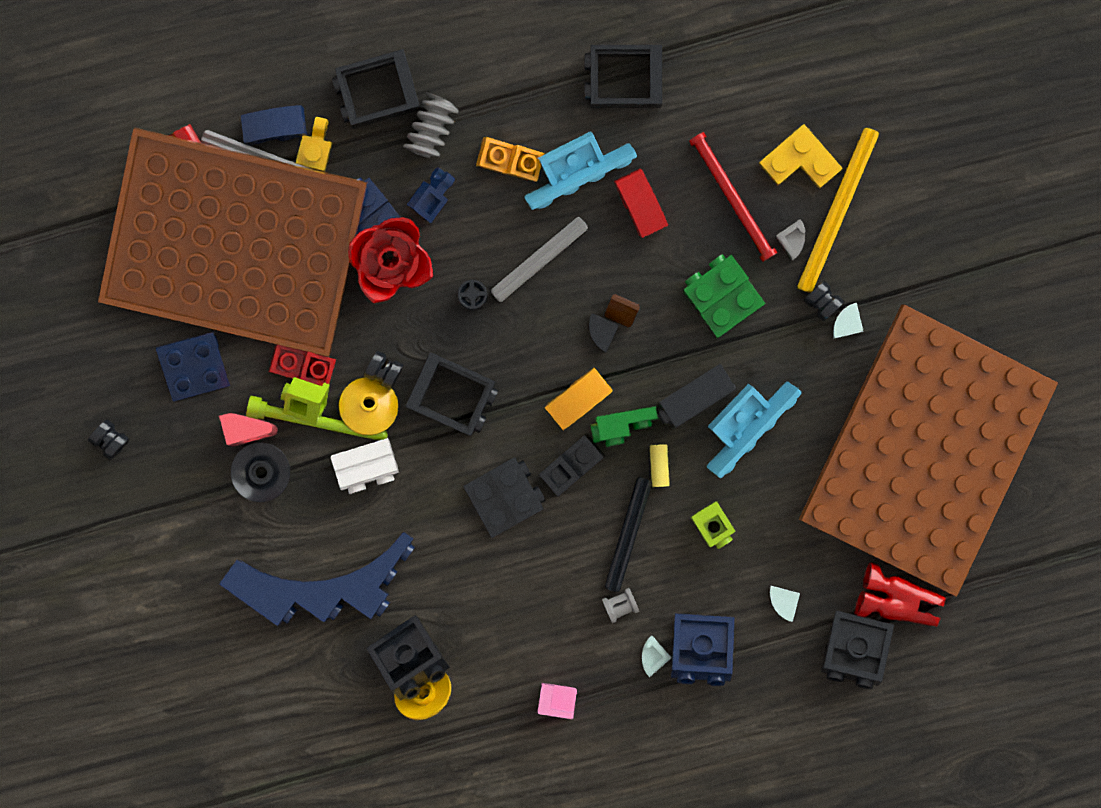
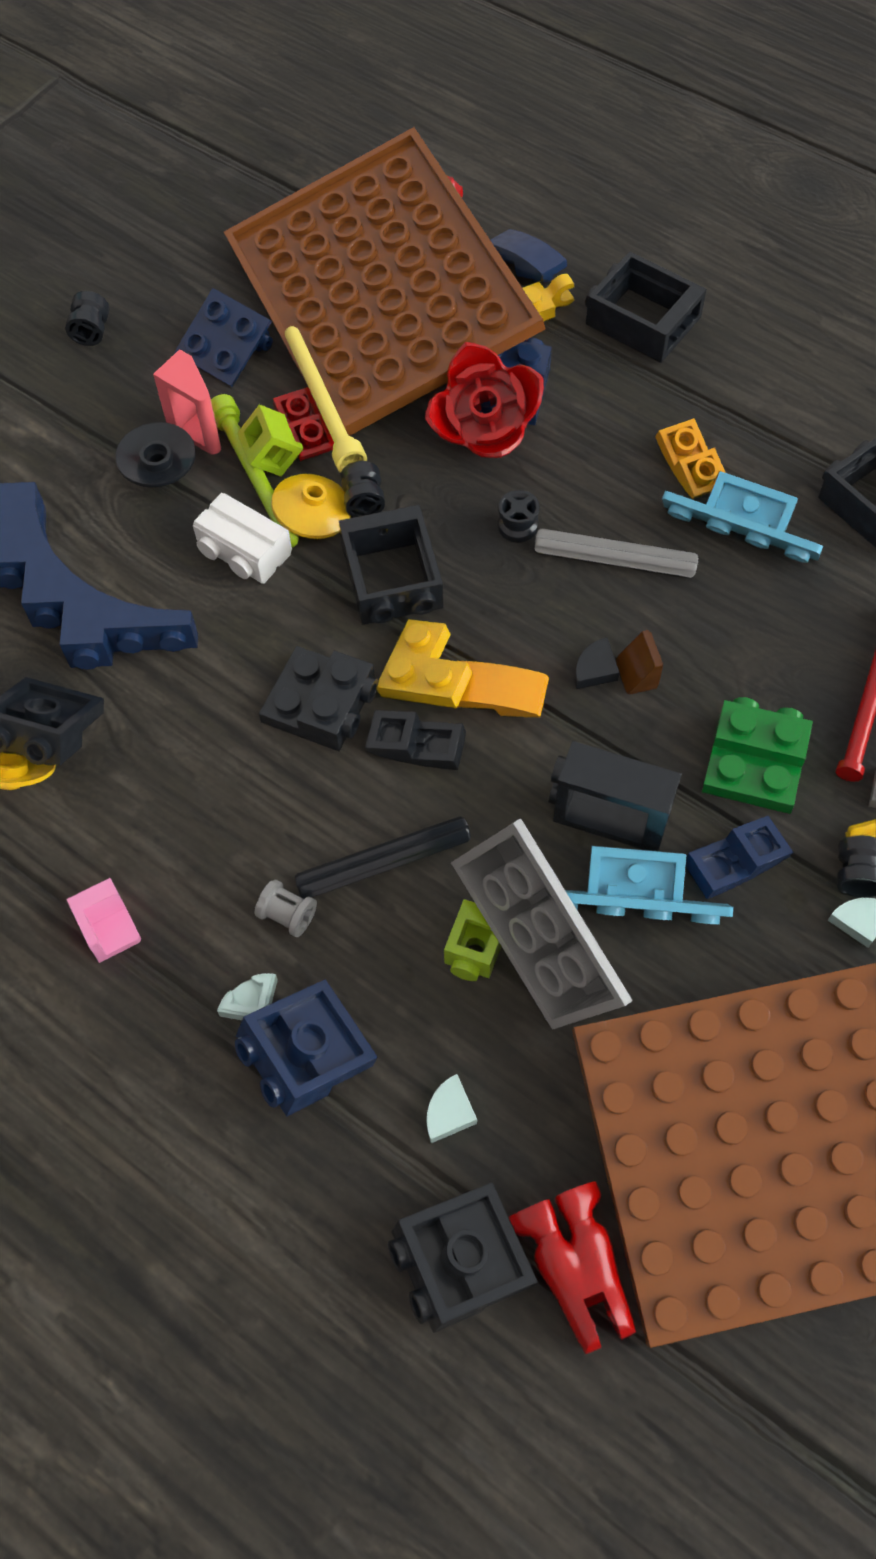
camera: 55 degrees right, 25 degrees down
light grey piece [403,92,459,158] -> none
dark blue plate [407,167,455,223] -> none
green plate [591,407,658,447] -> none
red slope [614,169,668,238] -> none
light yellow axle [650,445,670,487] -> none
none -> light yellow piece [285,326,367,472]
none -> yellow plate [377,619,473,708]
none -> light grey slope [451,818,633,1030]
none -> dark blue slope [685,816,793,899]

